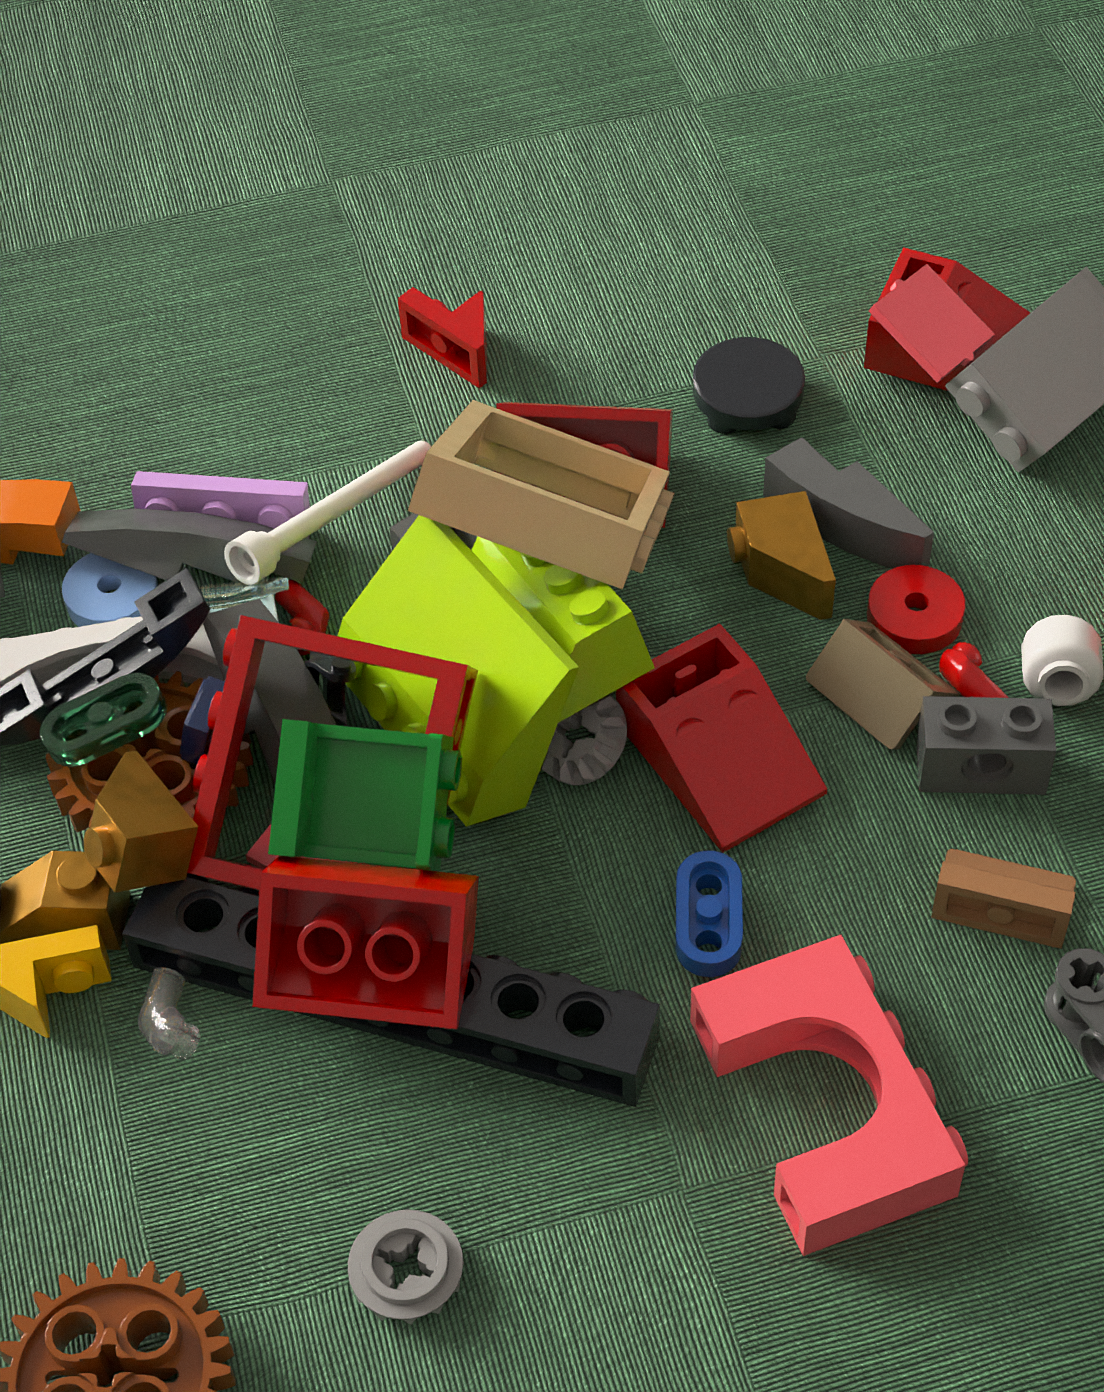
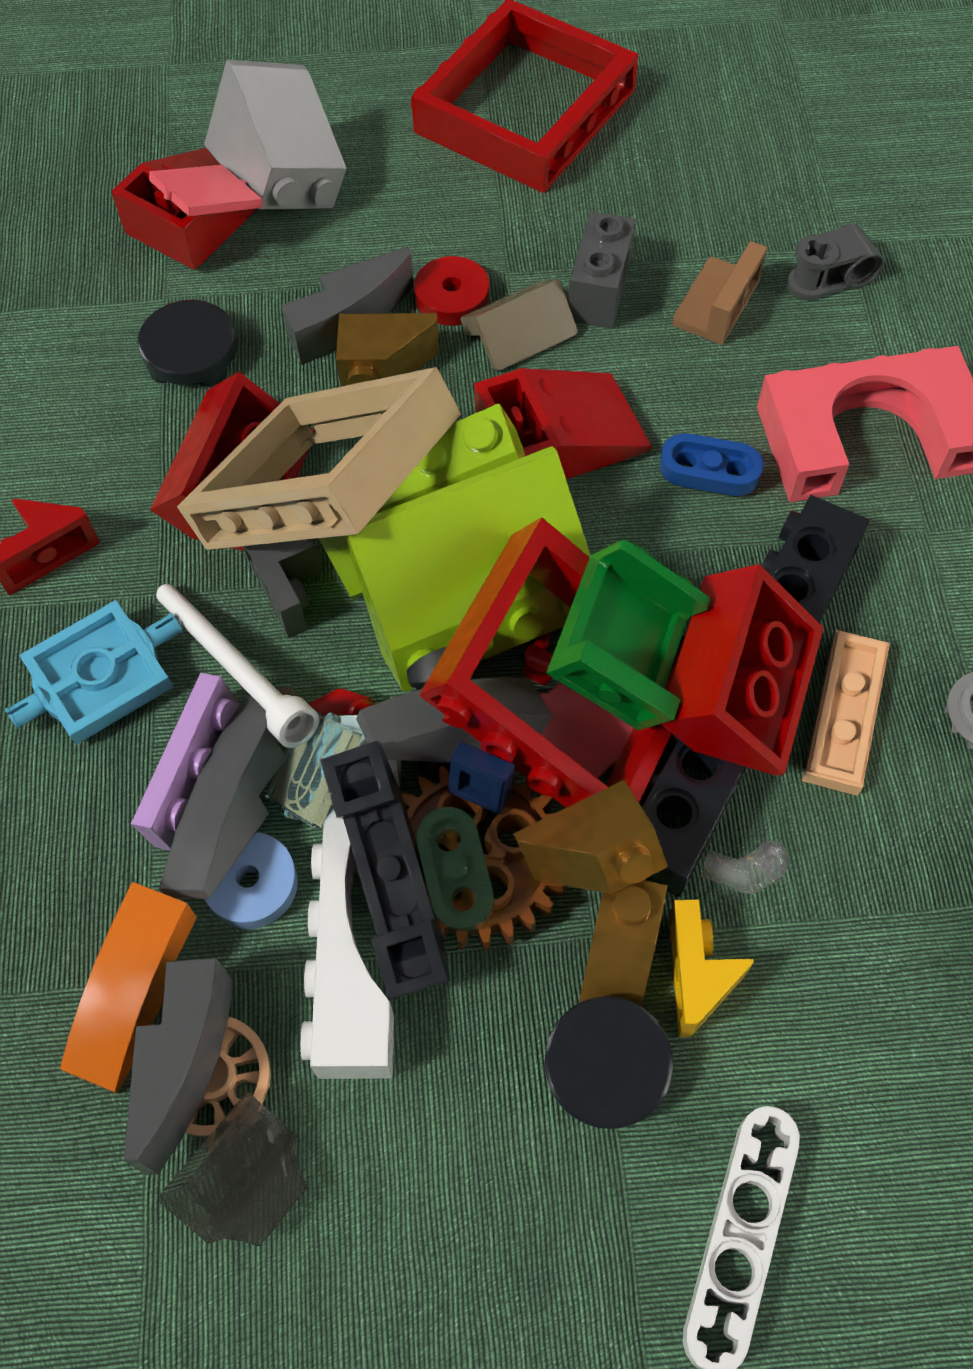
camera: 80 degrees left, 10 degrees up
red arm [939,642,1009,698] -> none
white head [1021,615,1104,706] -> none
none -> medium azure plate [5,600,183,745]
none -> light nougat tile [802,630,890,796]

